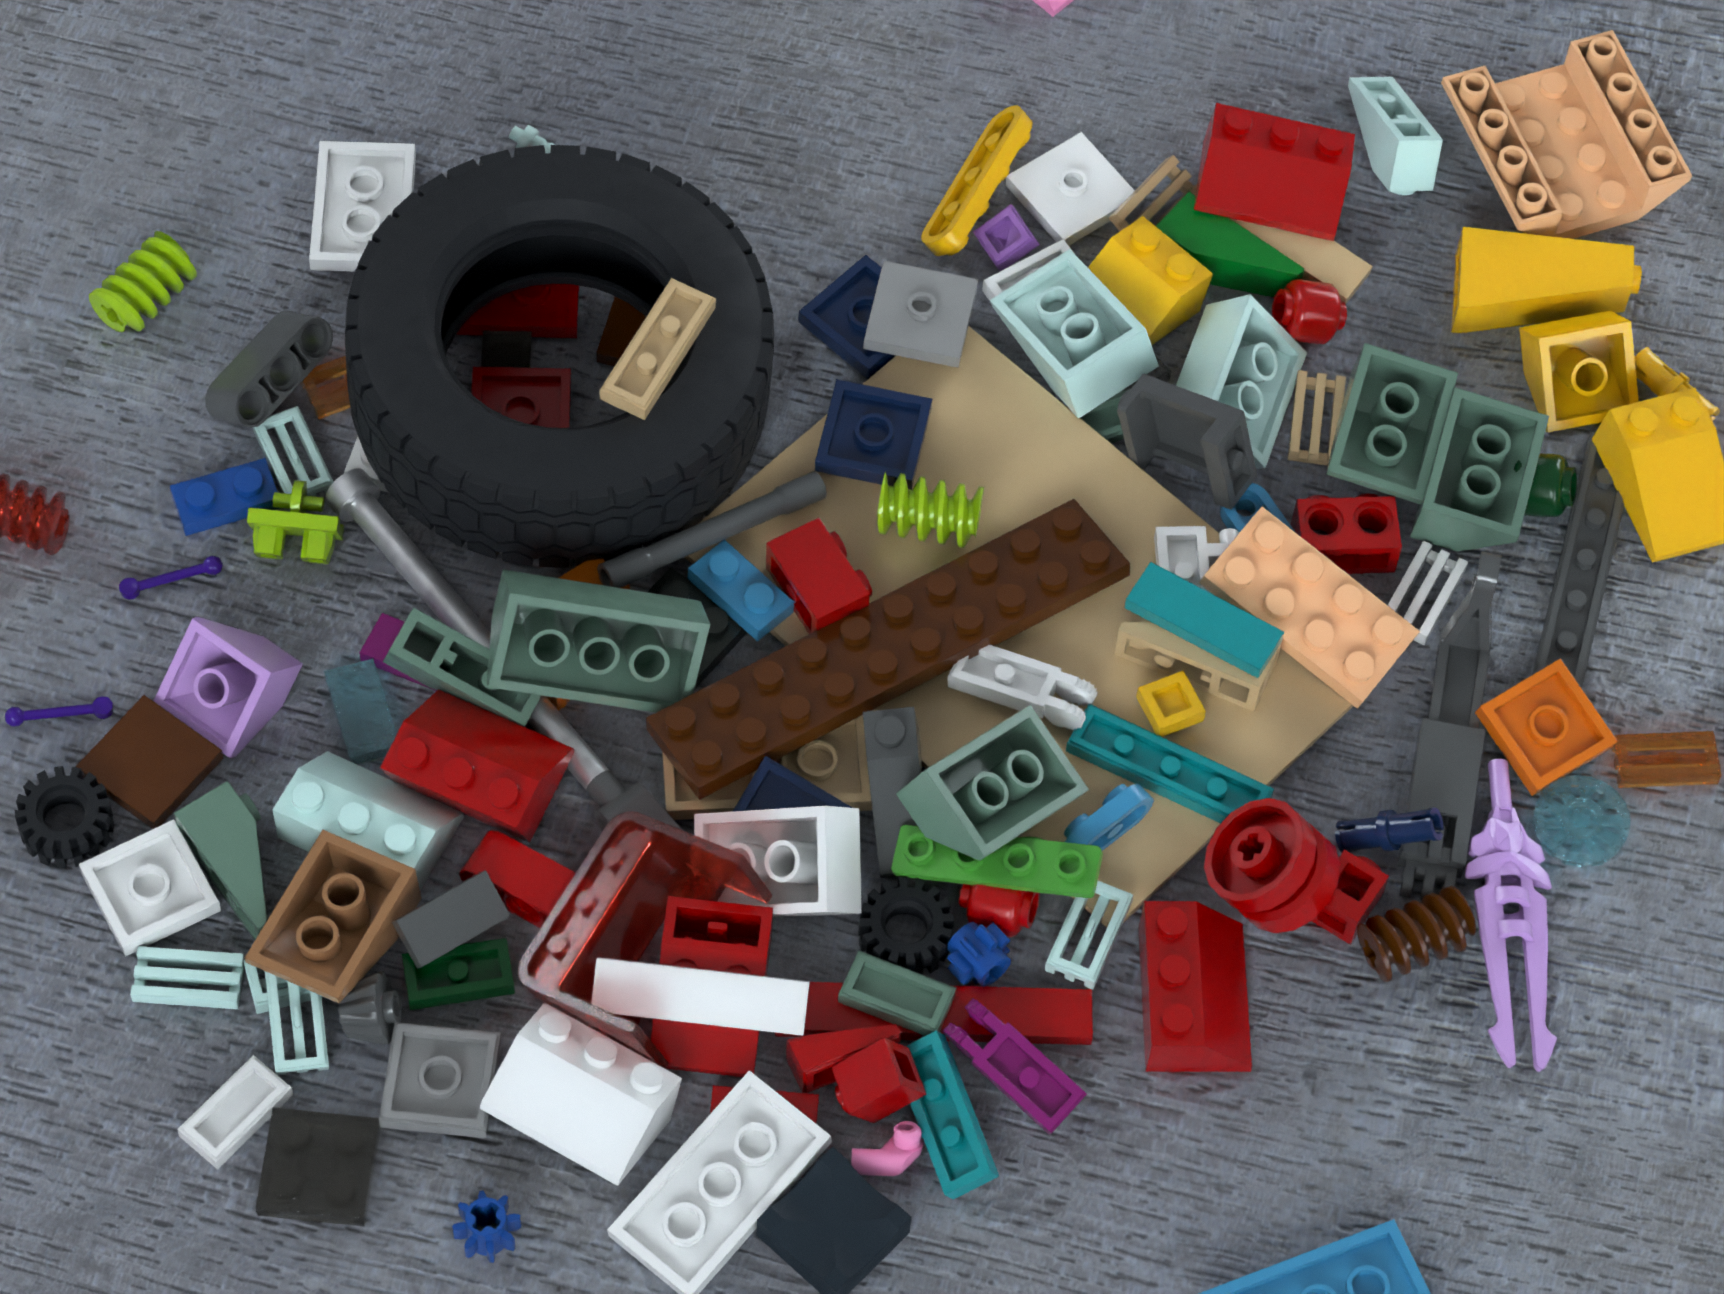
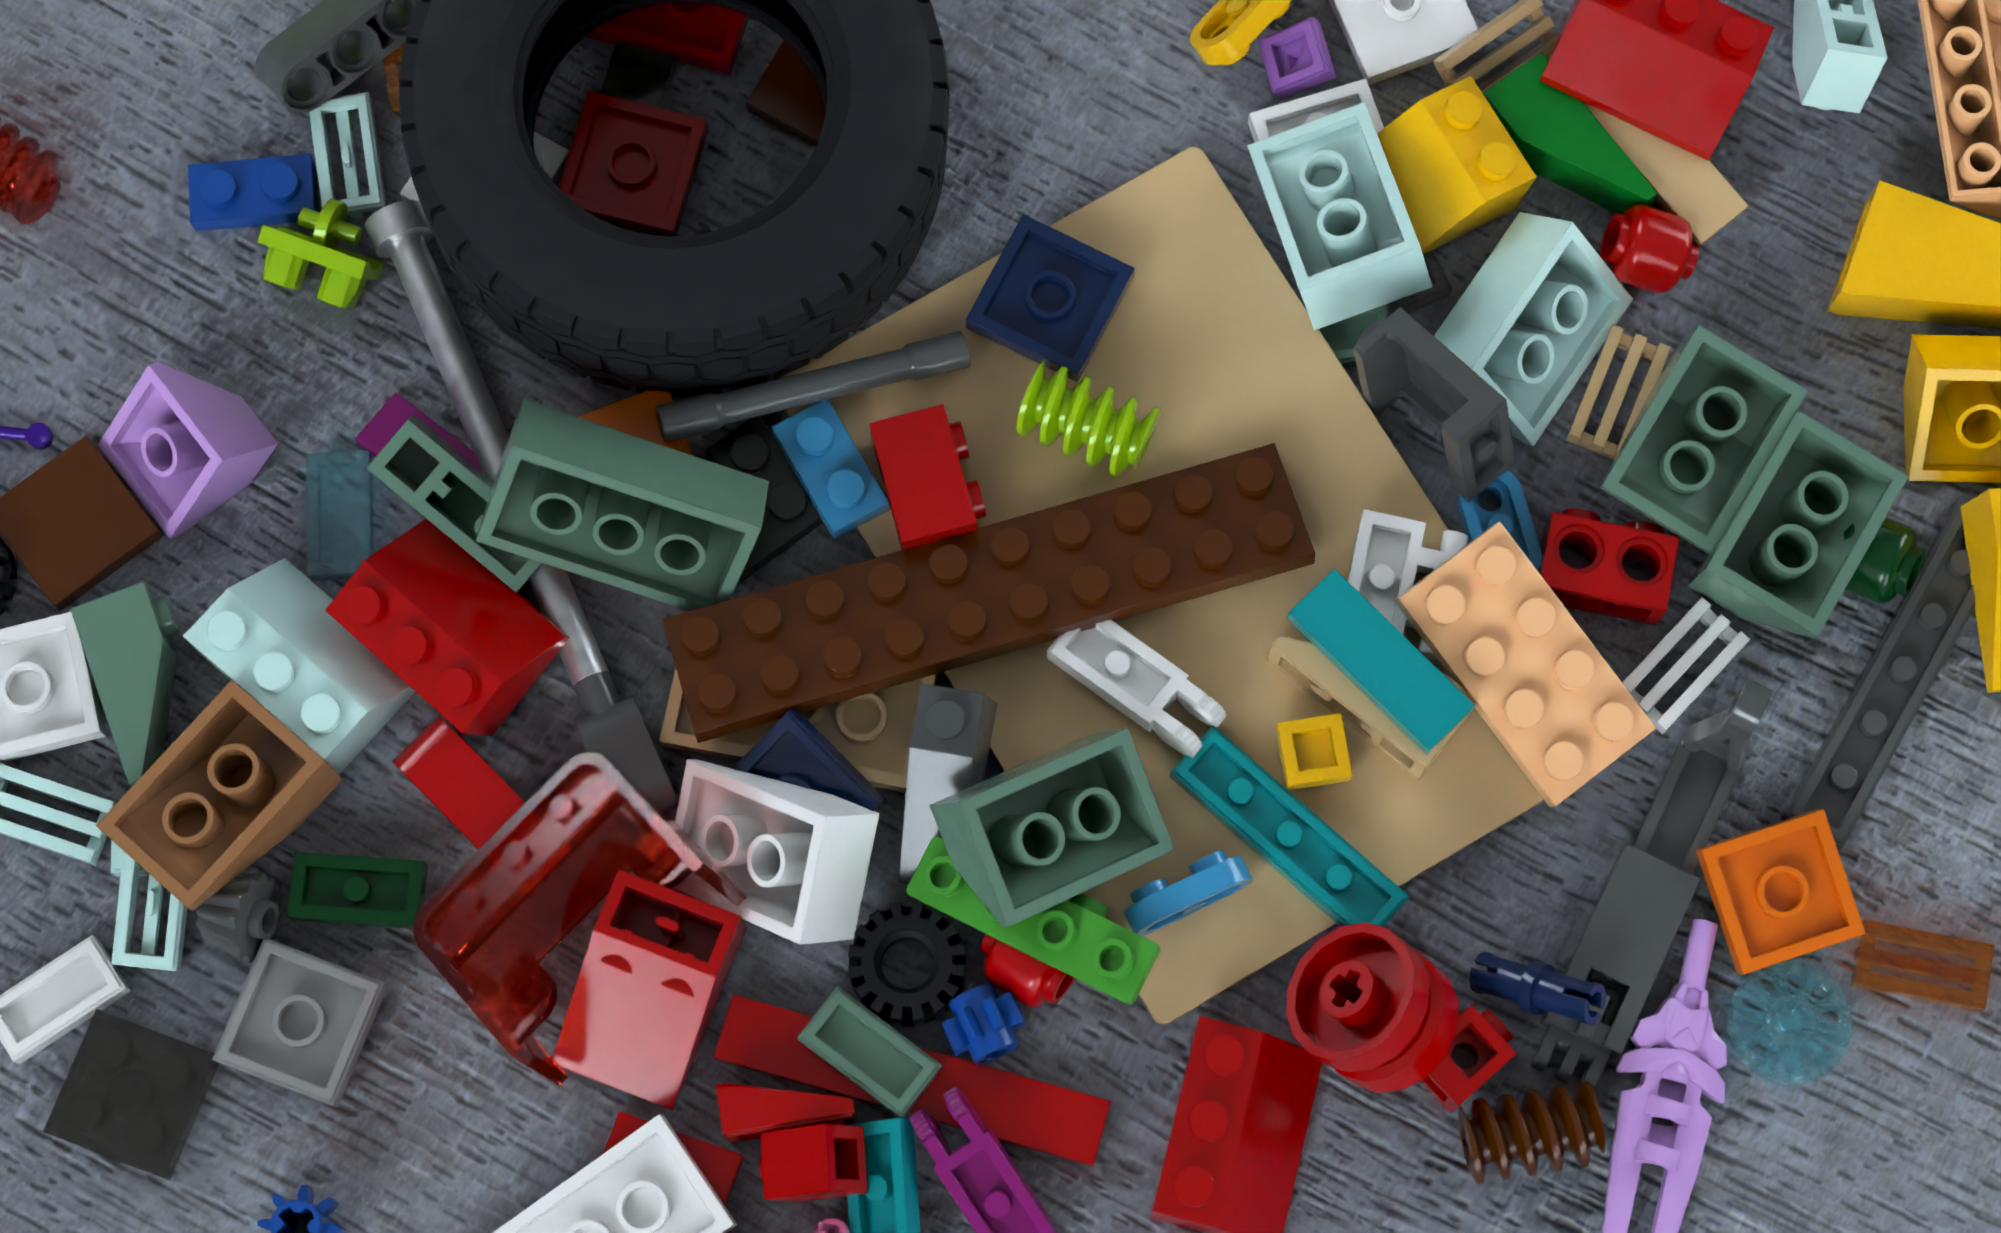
camera: 20 degrees right, 15 degrees up
dark purple hinge [119,556,223,600] -> none
dark grey tile [392,870,510,968] -> none
white slope [480,1002,682,1186] -> none
white tile [591,957,810,1036] -> none
tan tile [600,278,716,420] -> none
dark blue plate [798,255,896,379] -> none
light grey plate [863,261,978,368] -> none
light aqua tile [1045,881,1133,990] -> none

